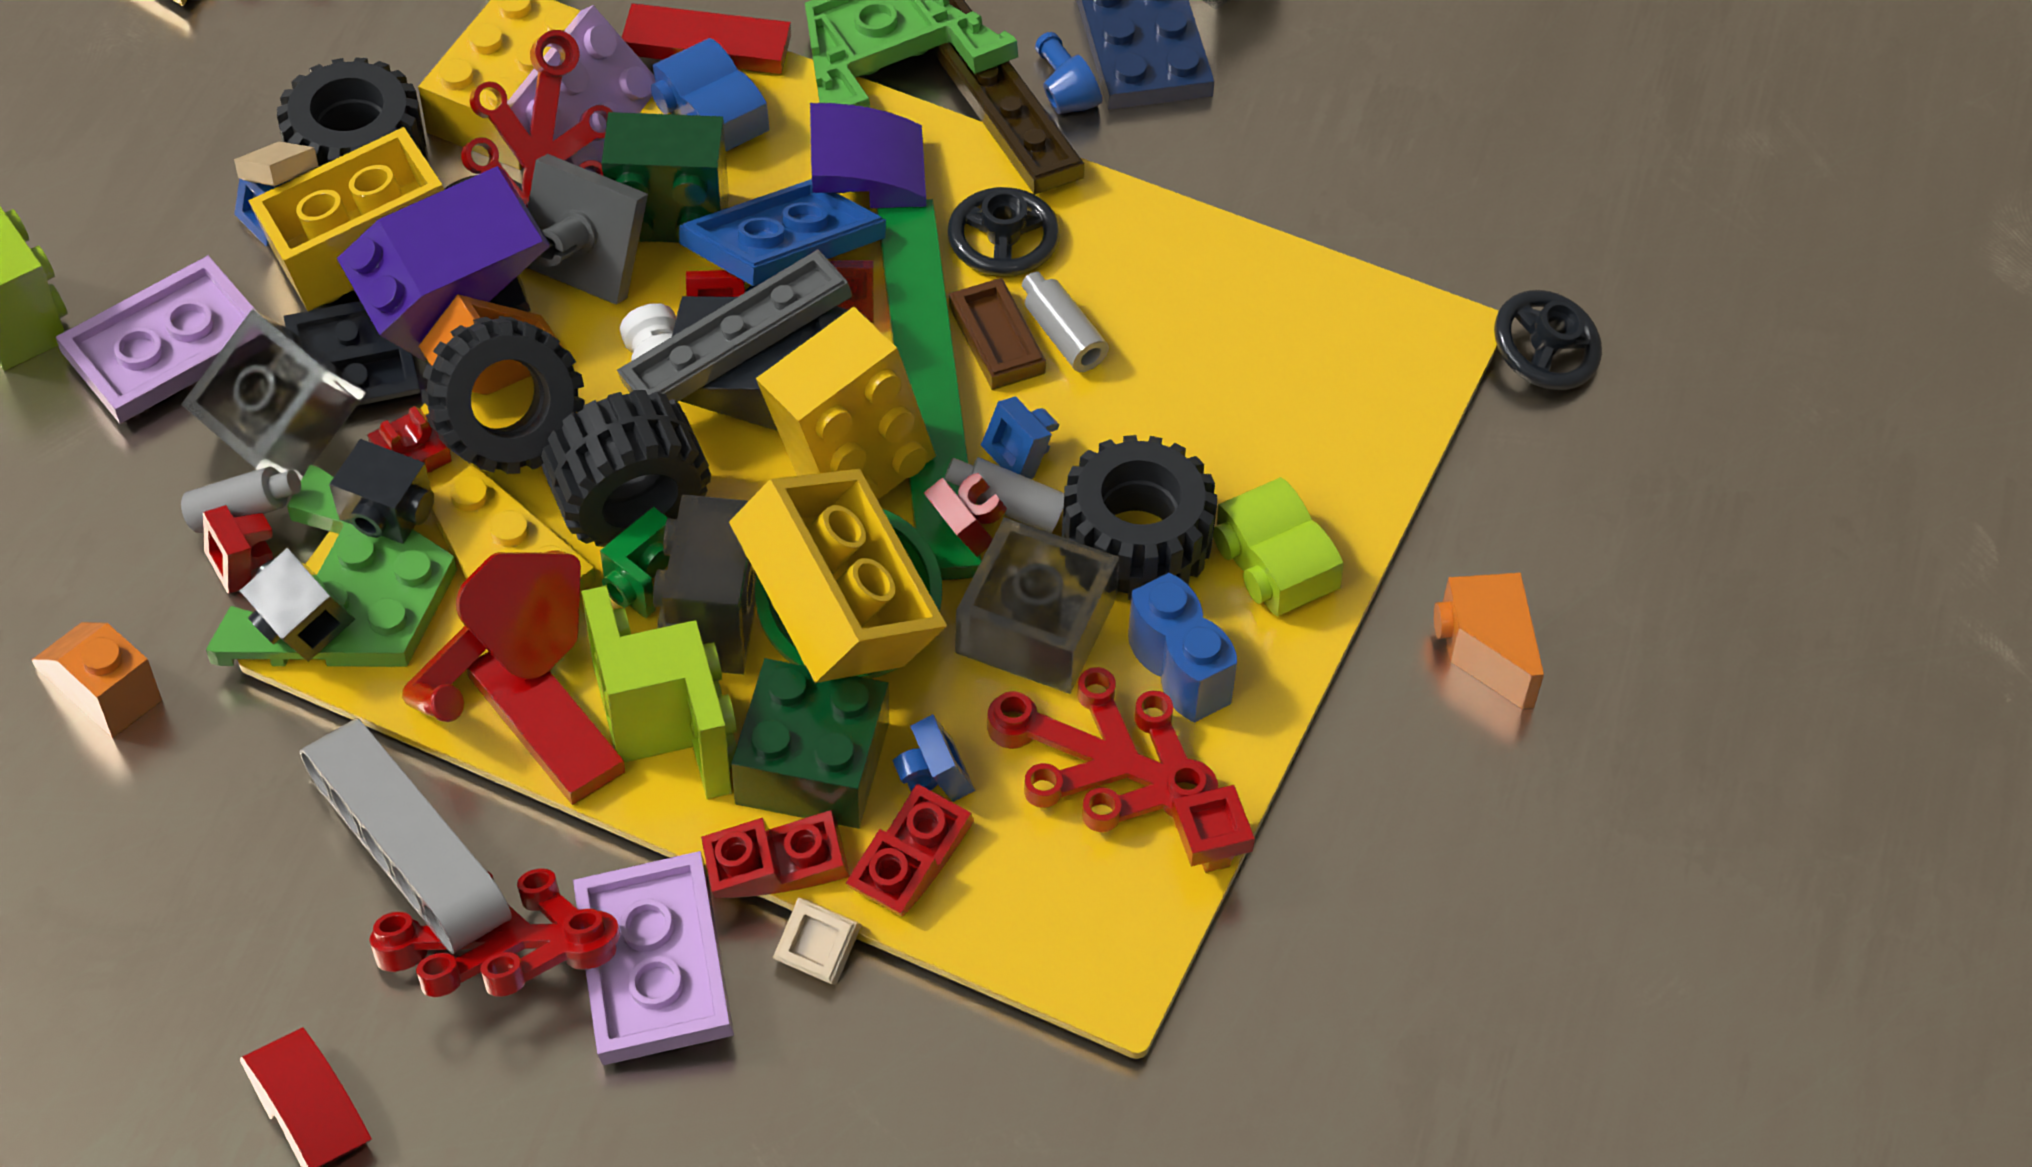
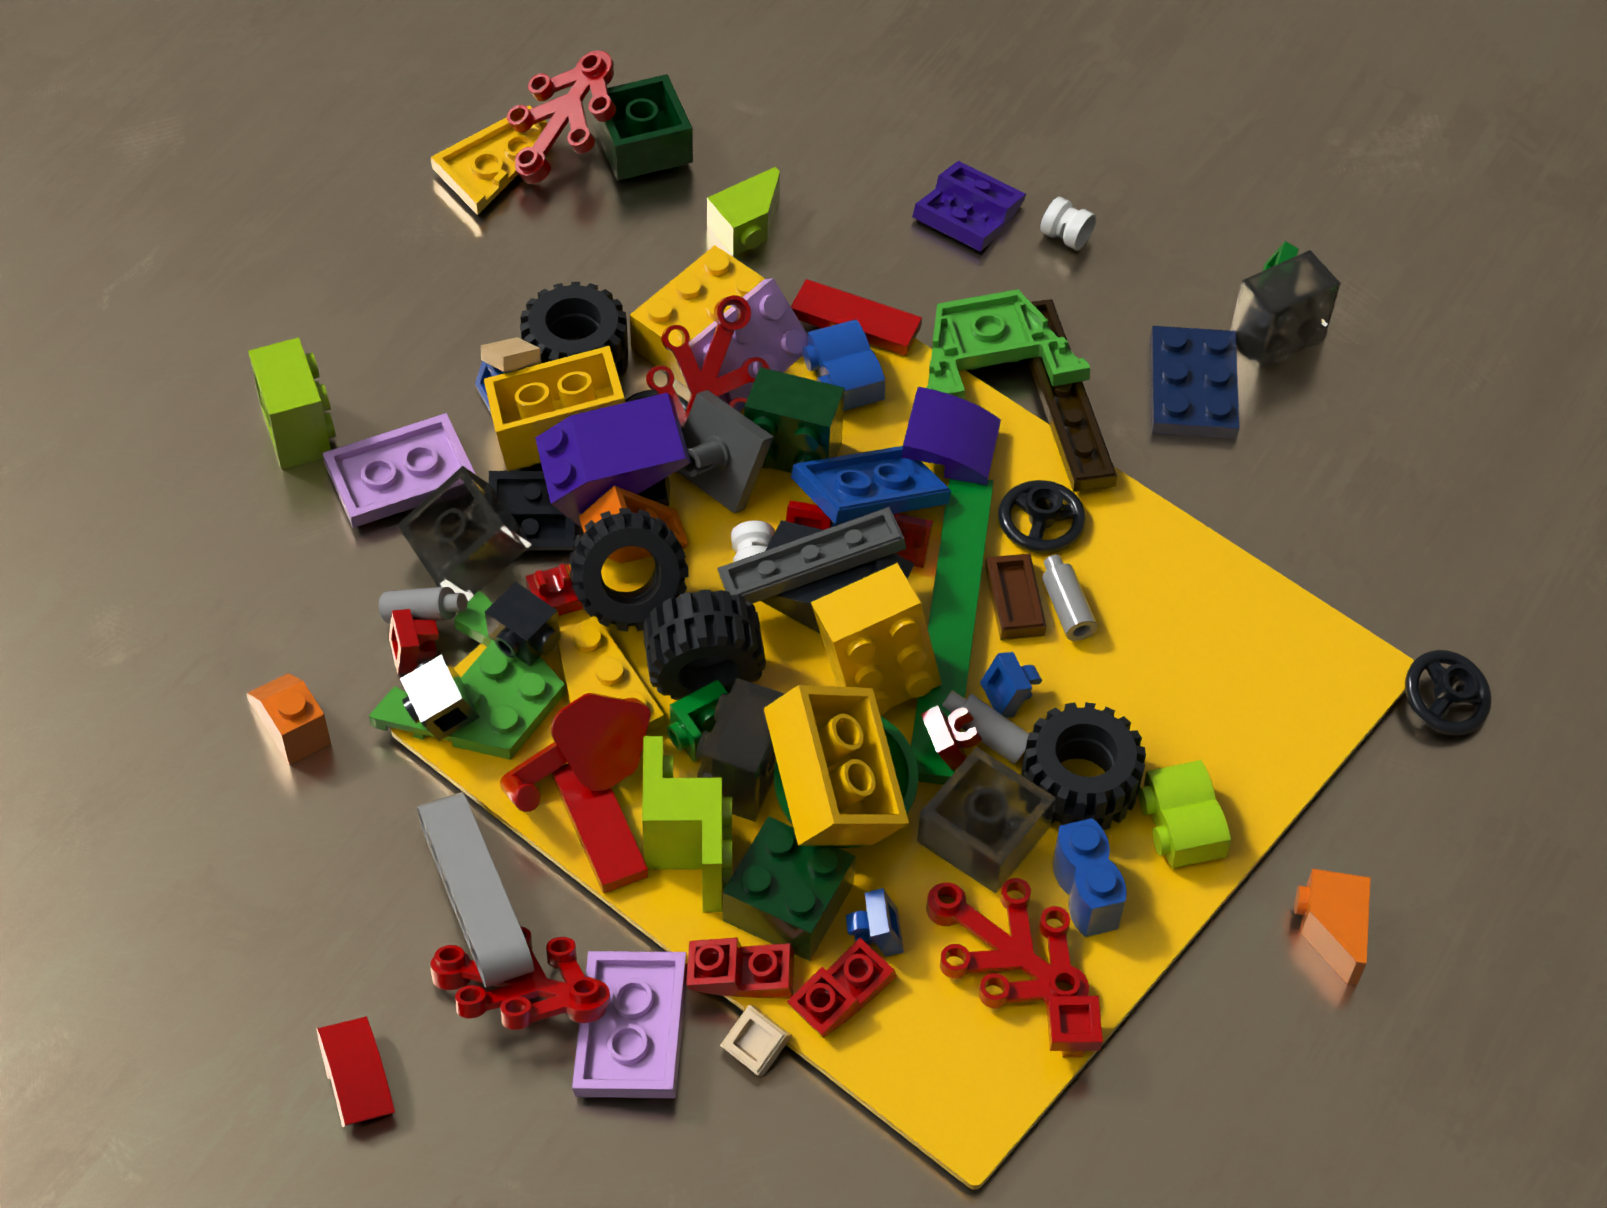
camera: 15 degrees right, 0 degrees up
blue bar [1035,32,1103,114] -> none

